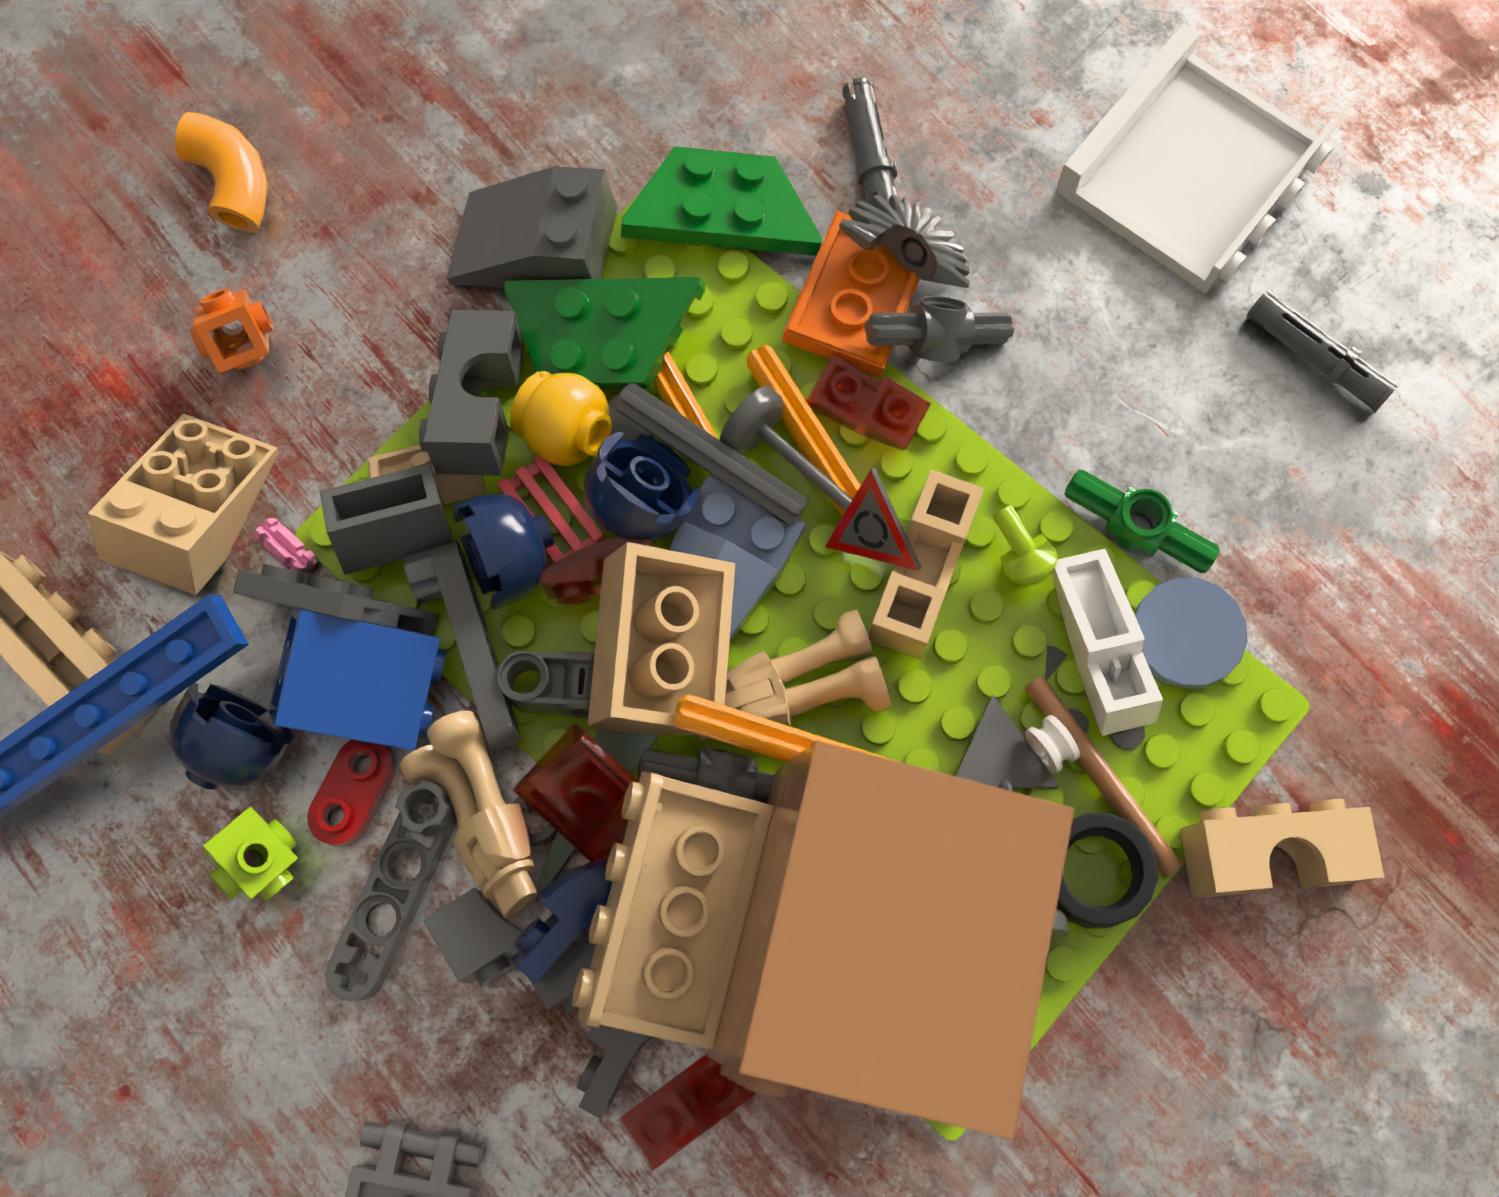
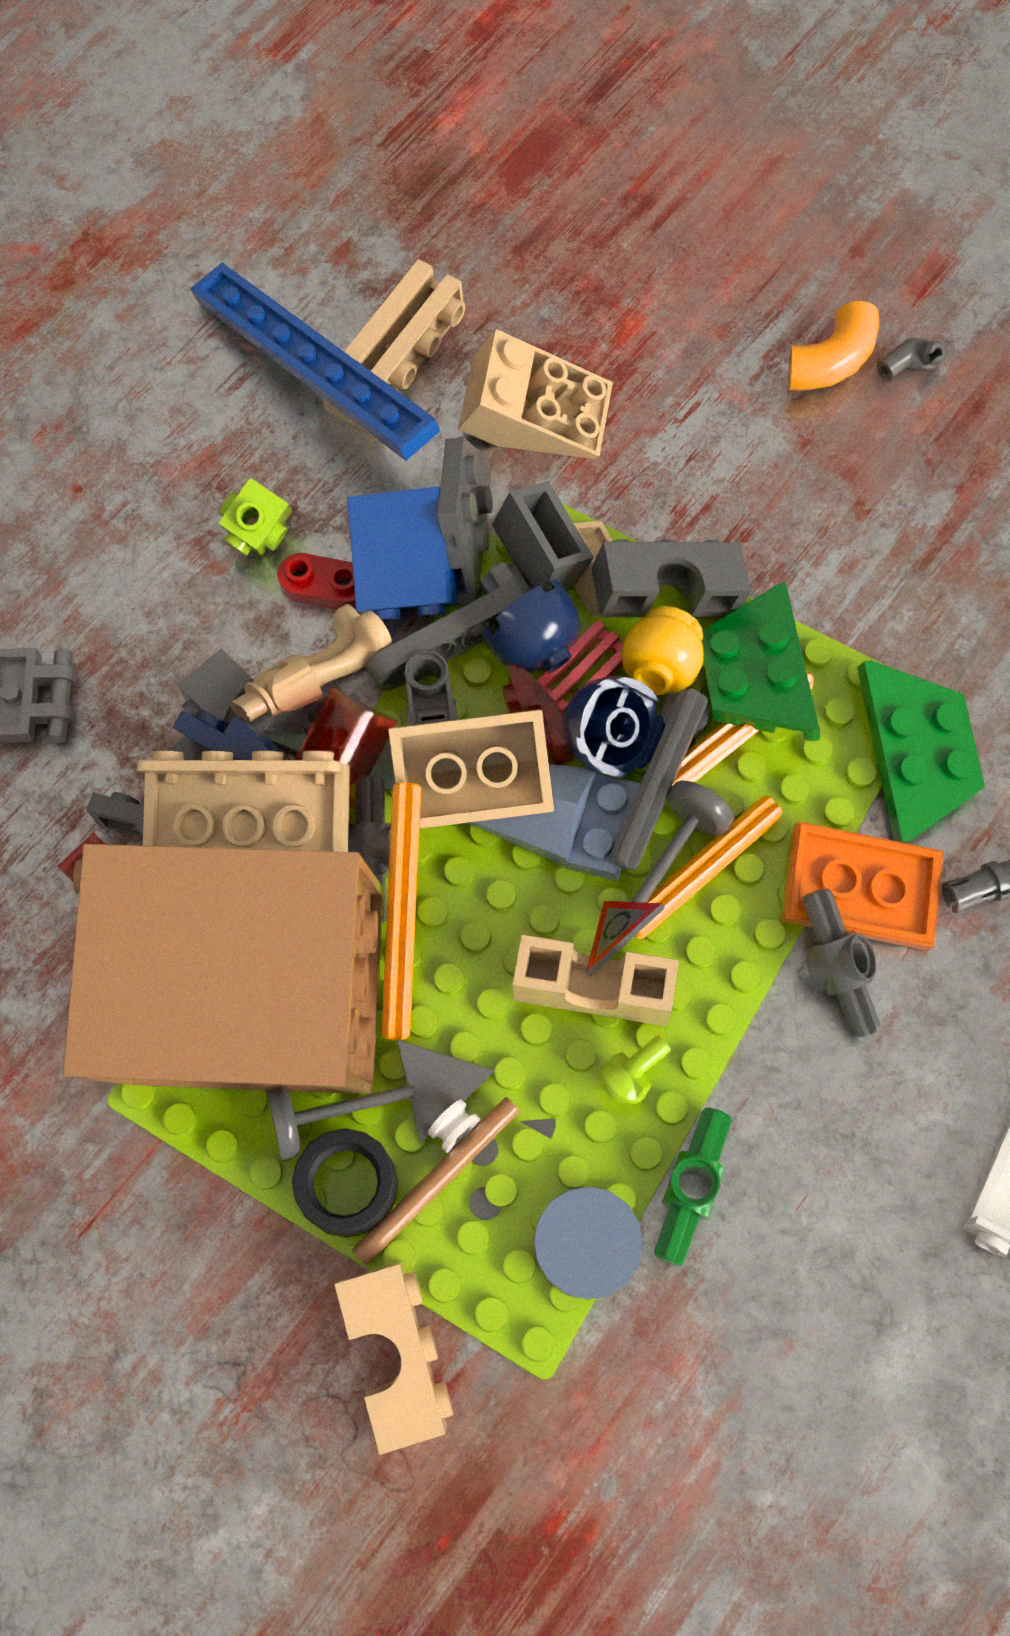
camera: 80 degrees right, 5 degrees down
dark blue cylinder [169,683,293,790] -> none
orange brick [190,289,274,374] -> none
bright pink piece [254,518,318,573] -> none
dark grey beam [325,780,457,1002] -> none
dark grey slope [447,166,617,288] -> none
tan piece [699,610,892,741] -> none
clear red slope [806,354,931,451] -> none
dark grey hair [839,194,970,288] -> none
white slope [1052,549,1163,736] -> none
dark grey pin [1246,289,1399,413] -> none
none -> dark grey arm [876,338,947,380]

